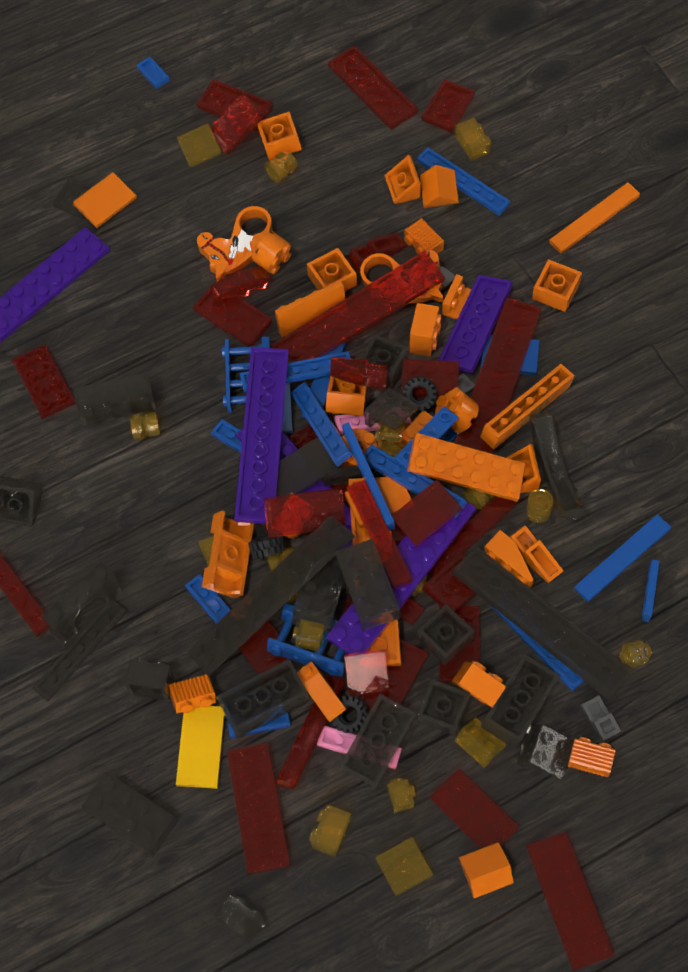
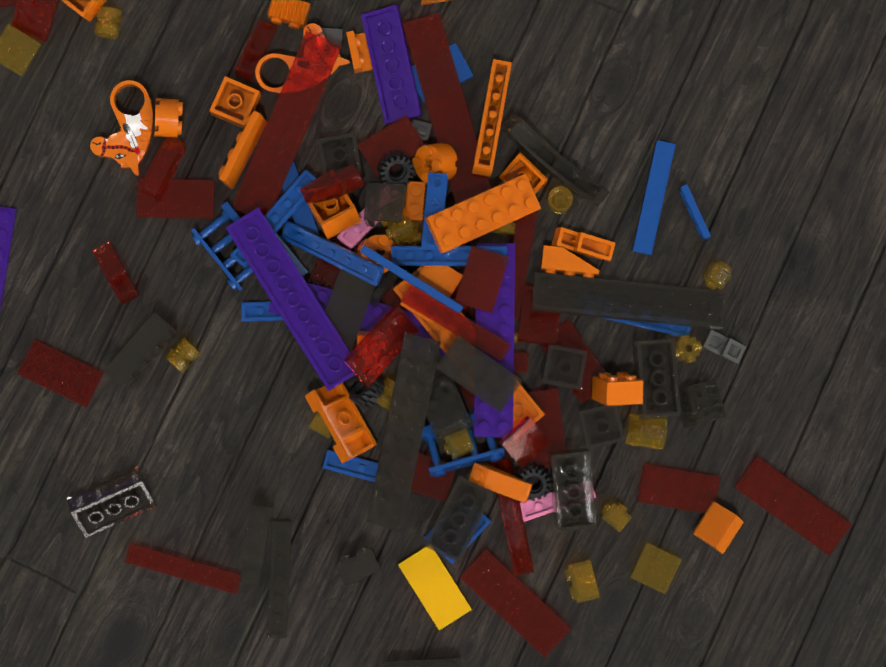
camera: 40 degrees left, 20 degrees up
orange brick [169,674,216,714] -> none
orange brick [409,303,442,357] -> none
orange brick [568,737,616,777] -> none
none -> clear red slope [92,242,139,305]
none -> clear yellow brick [673,335,702,364]

